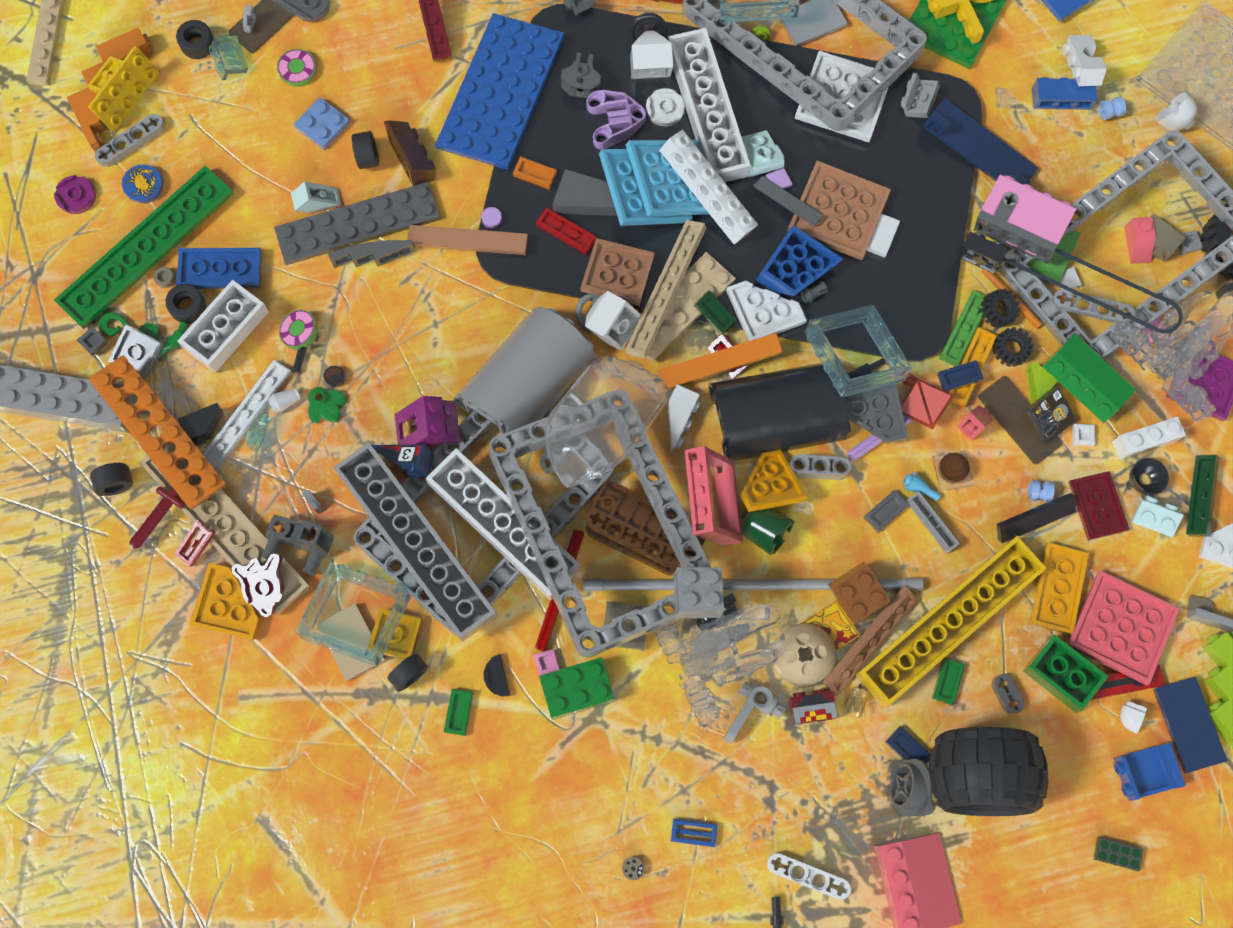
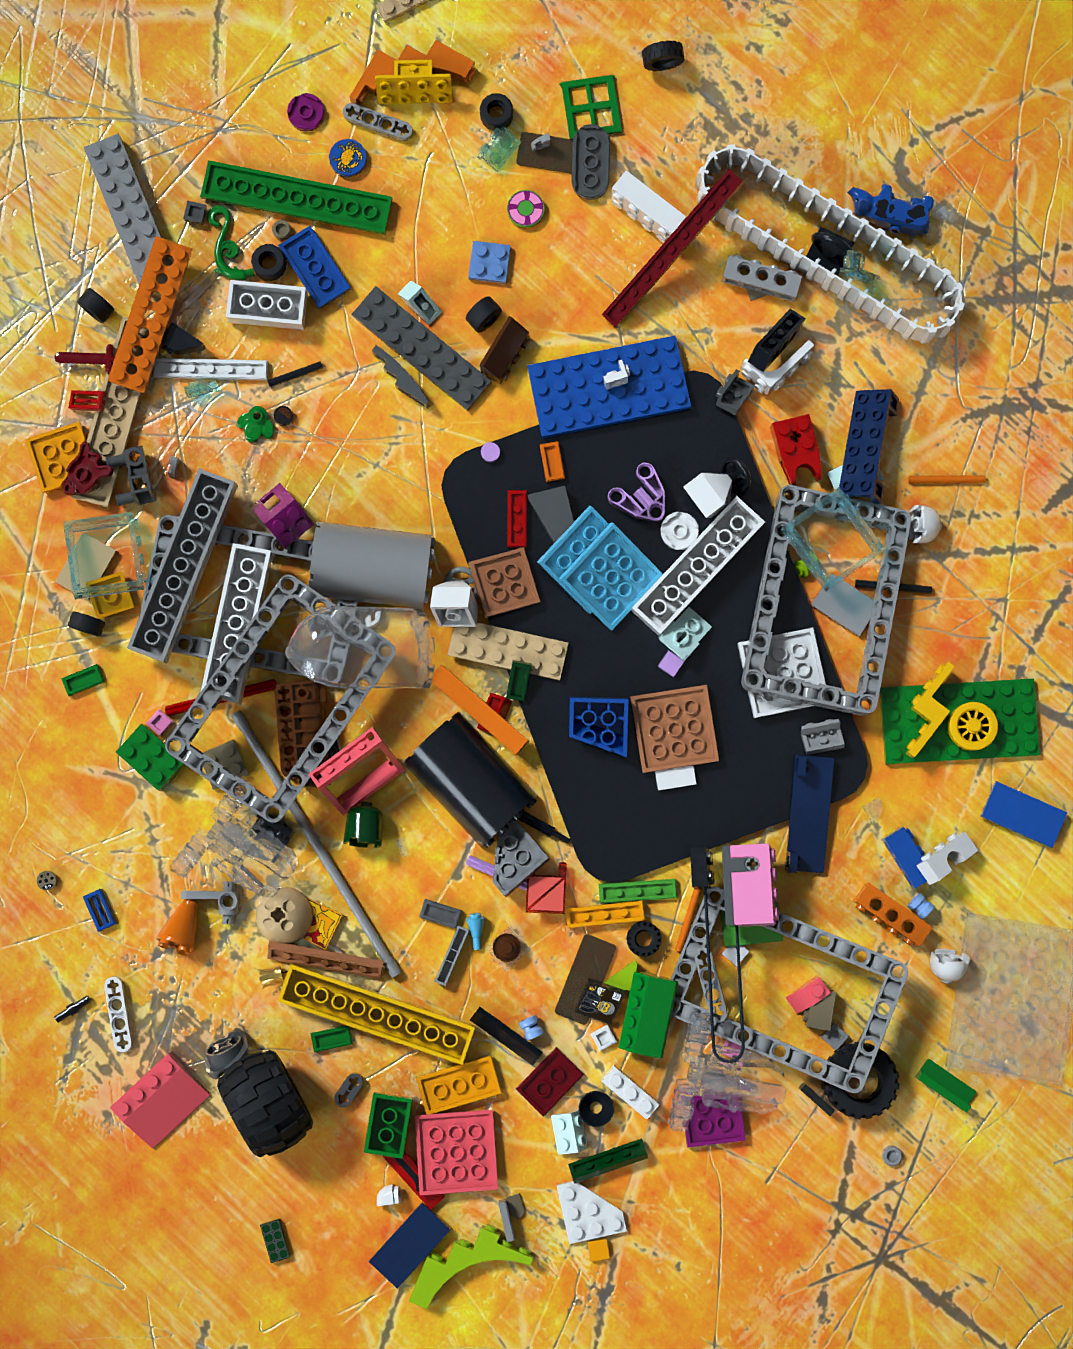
camera: 65 degrees right, 10 degrees up
tile [108,324,164,380] -> none
white cone [267,388,301,413] -> none
tile [279,309,318,350] -> none
dark blue slope [371,445,435,479] -> none
nougat tile [407,225,529,255] -> none
black tile [483,654,510,697] -> none
dark grey hinge [561,52,601,98] -> none
tan plate [625,220,706,359] -> none
white brick [659,130,758,244] -> none
white slope [667,385,701,454] -> none
light grey piece [673,567,724,618] -> none
white plate [726,281,807,341] -> none
light orange plate [740,450,807,512] -> none
dark grey sticker [754,176,822,226] -> none
brick [788,689,838,726] -> none
light grey beam [789,454,852,480] -> none
dark grey pin [800,281,828,303] -> none
clear light blue window [804,305,912,397] -> none
dark orange brick [827,562,891,624] -> none
dark blue tile [885,726,931,764] -> none
dark blue tile [937,360,984,393] -> none
coral slope [957,405,994,441] -> none
black tyre [980,289,1021,328] -> none
blue panel [1114,743,1186,801] -> none
none -> orange cone [156,899,198,956]
none -> white bracket [604,360,630,390]
none -> orange brick [853,882,933,947]

